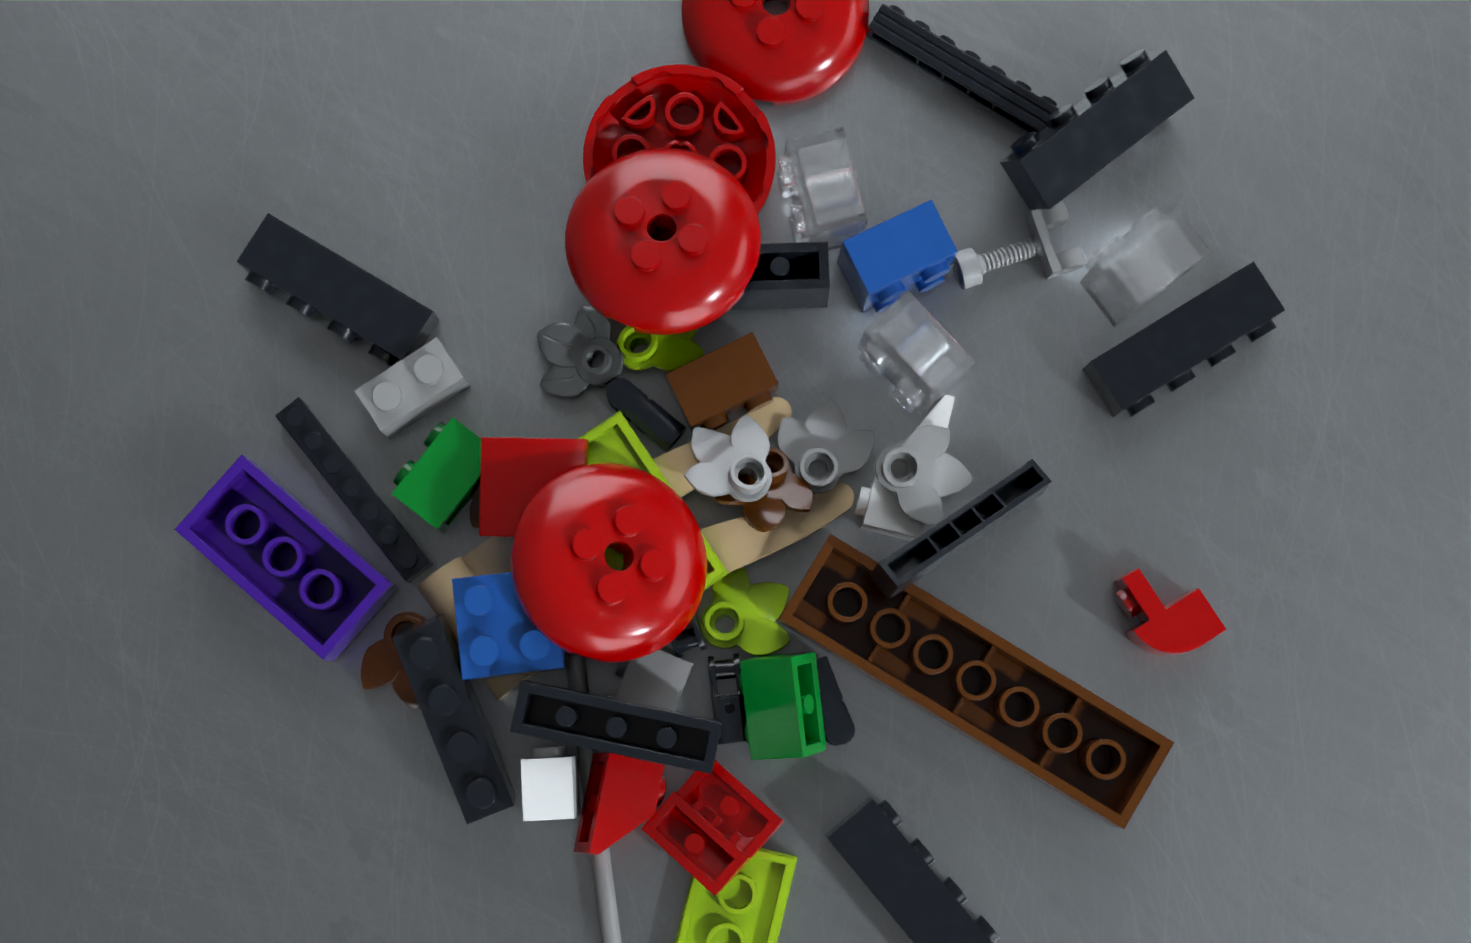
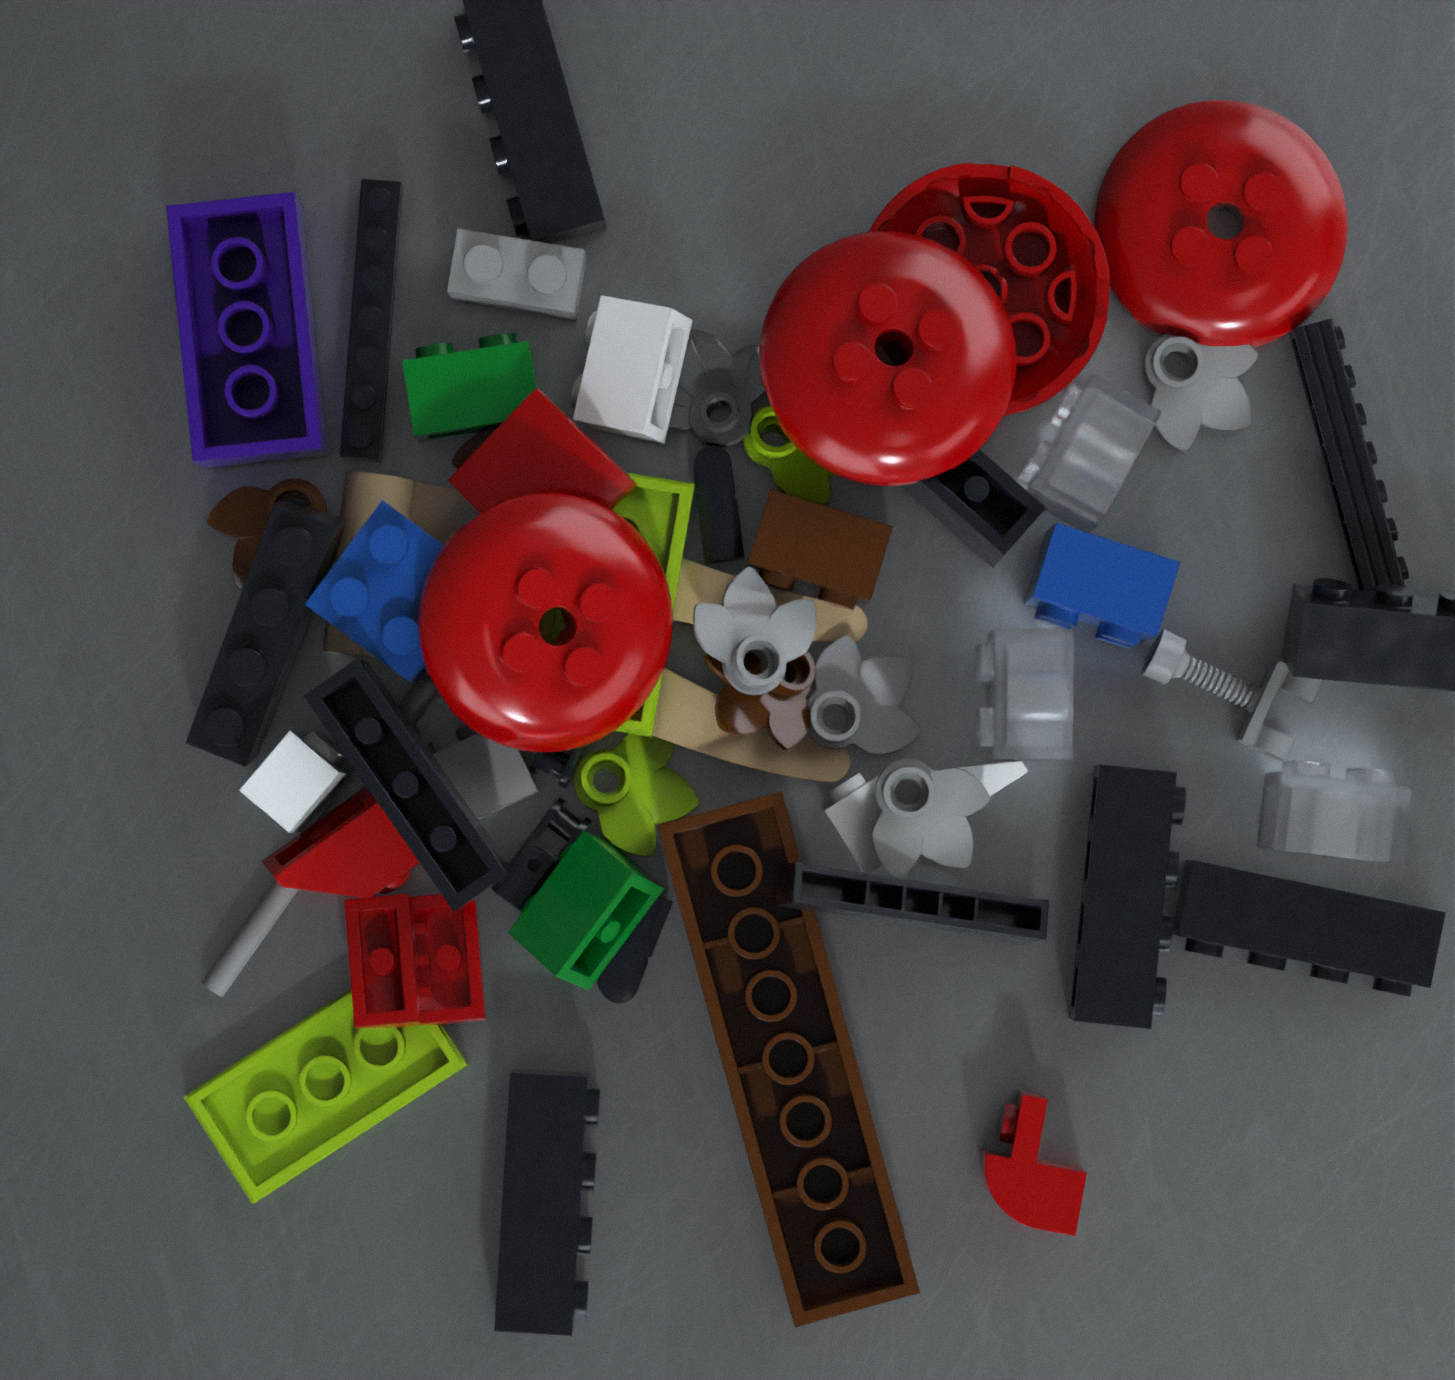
camera: 45 degrees right, 5 degrees up
none -> white brick [571,295,693,444]
none -> black brick [1069,764,1186,1029]
none -> light grey plate [1144,333,1258,451]

